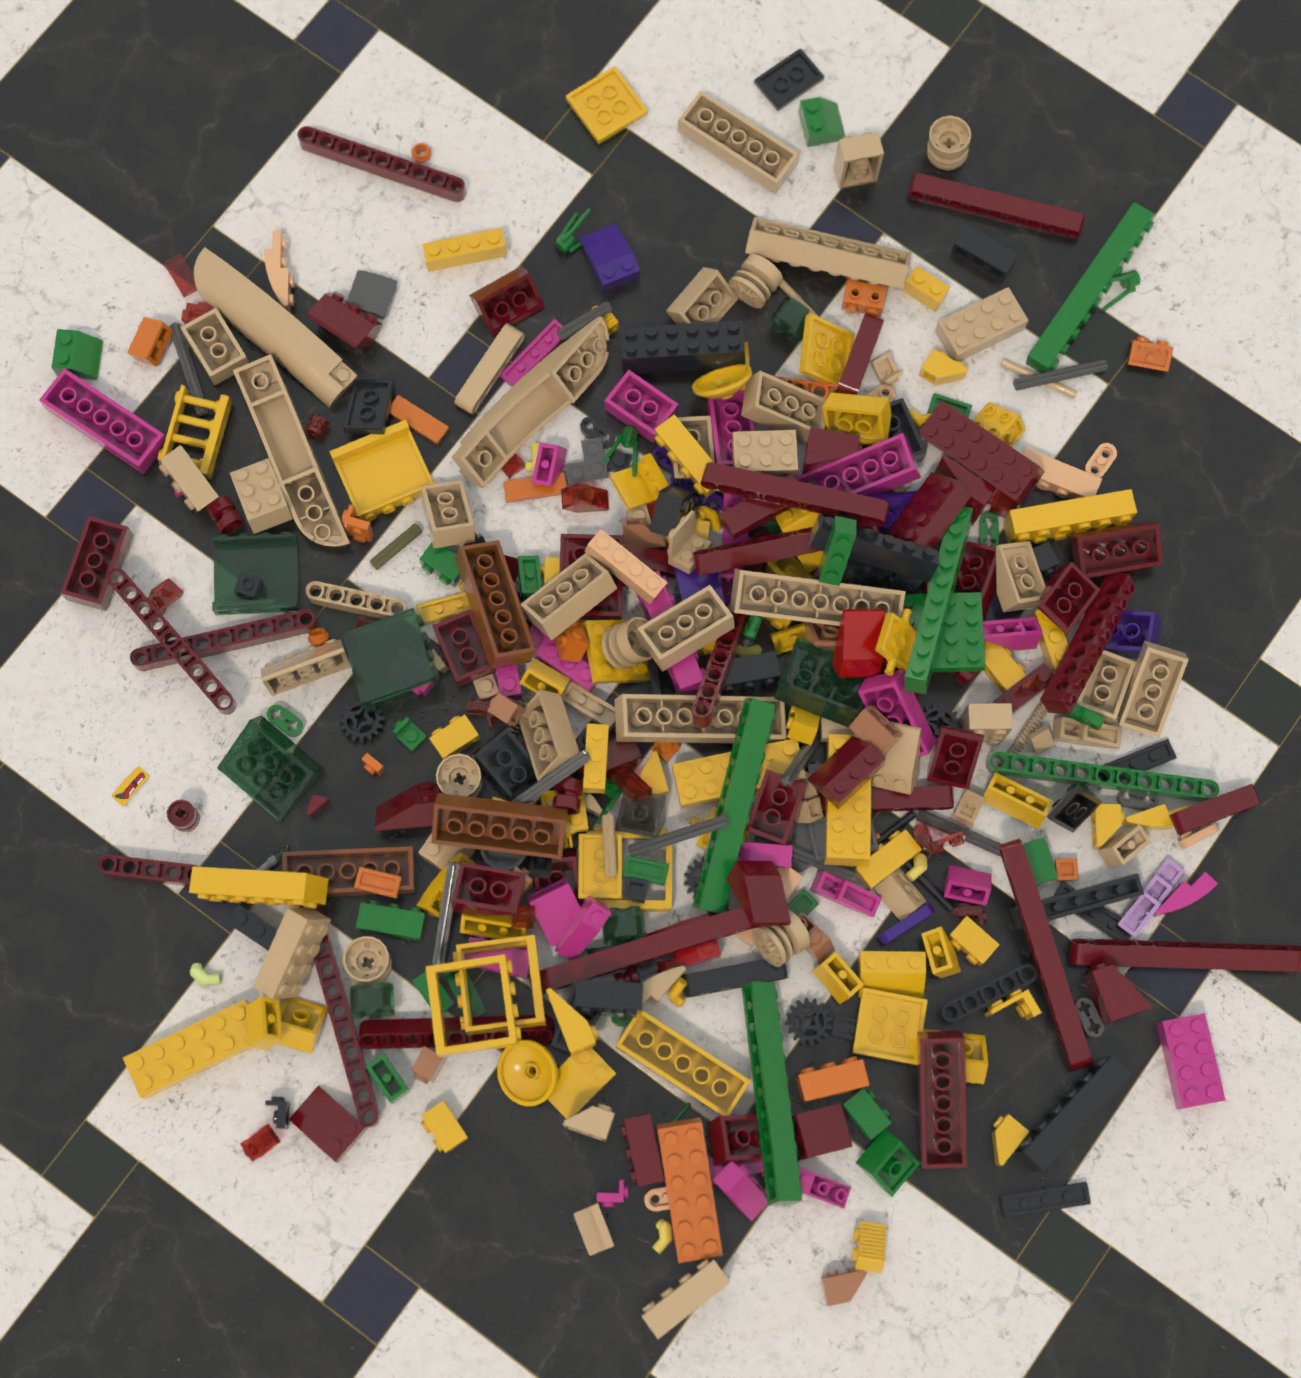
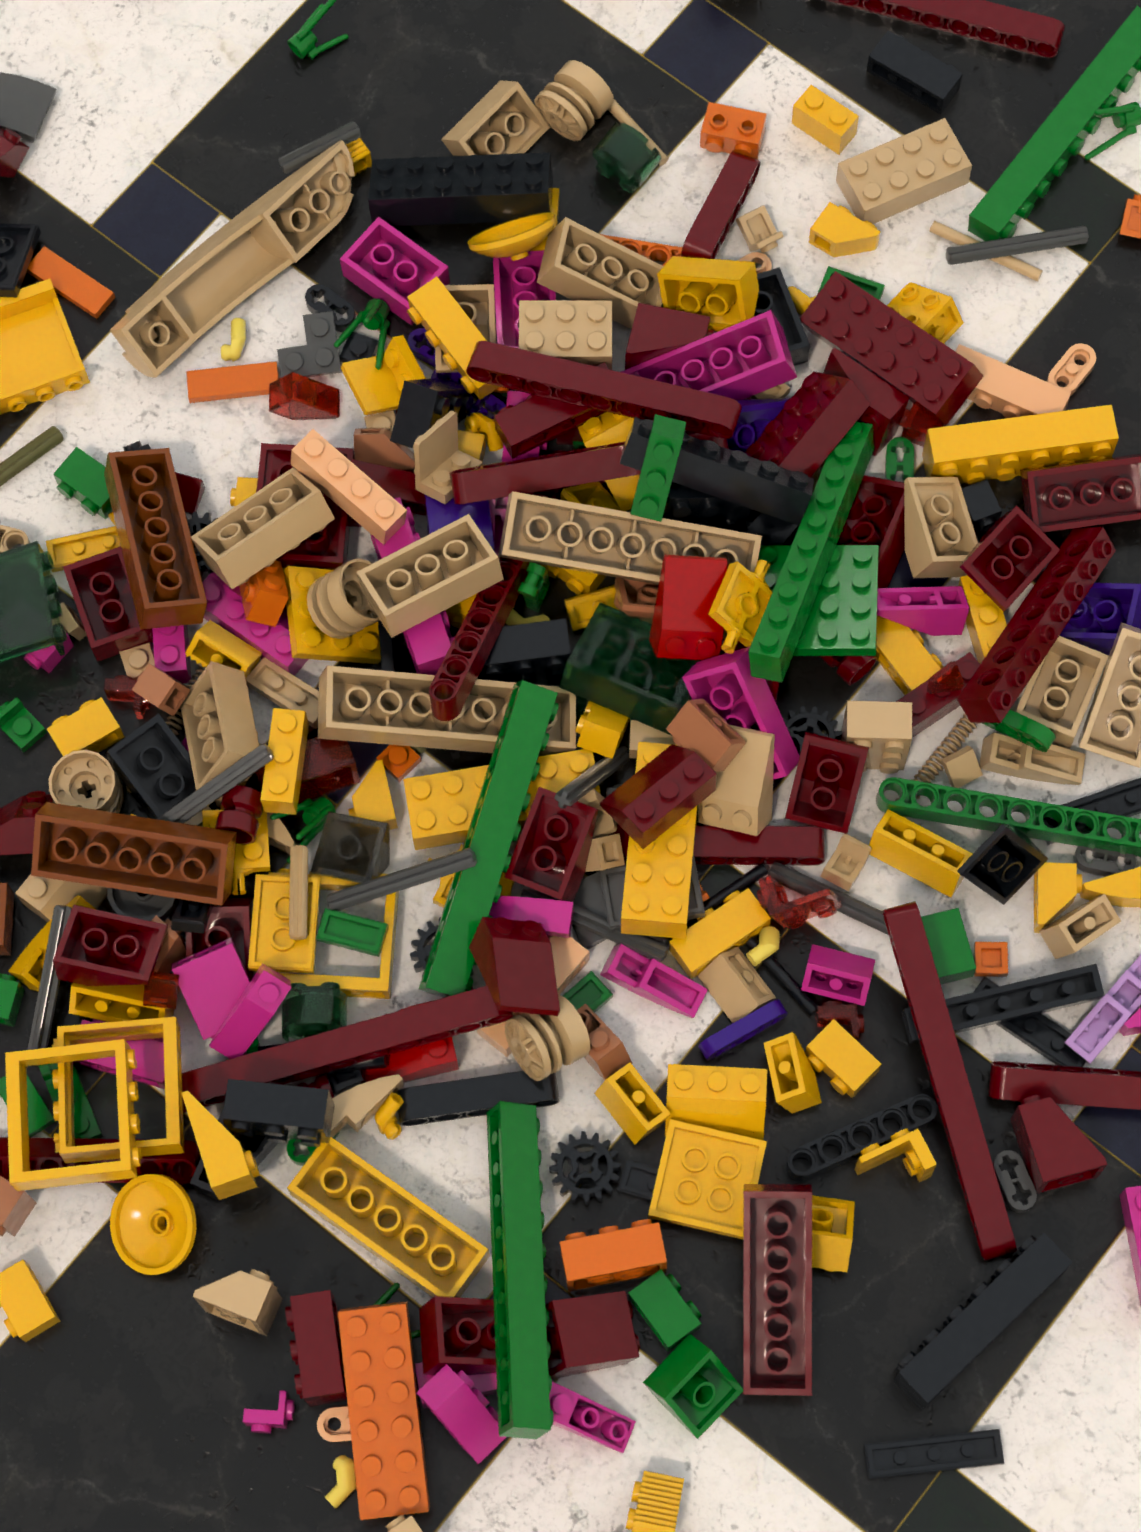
camera: 10 degrees right, 5 degrees down
tan brick [421,480,475,549] -> none
yellow brick [422,228,507,272] -> none
tan beam [454,323,525,414] -> none
dark red slope [469,266,545,336] -> none
dark pink tile [500,319,563,387] -> none
clear red slope [501,453,525,479] -> none
green plate [517,556,542,597] -> none
dark pink slope [531,442,567,487] -> none
yellow slope [548,1048,616,1119] -> none
tan panel [574,1203,614,1255] -> none
dark purple slope [579,224,641,293] -> none
clear red tile [611,767,652,802] -> none
black plate [623,877,649,904] -> none
tan brick [745,217,911,289] -> none
yellow plate [799,313,855,385] -> none
yellow slope [992,1114,1030,1167] -> none

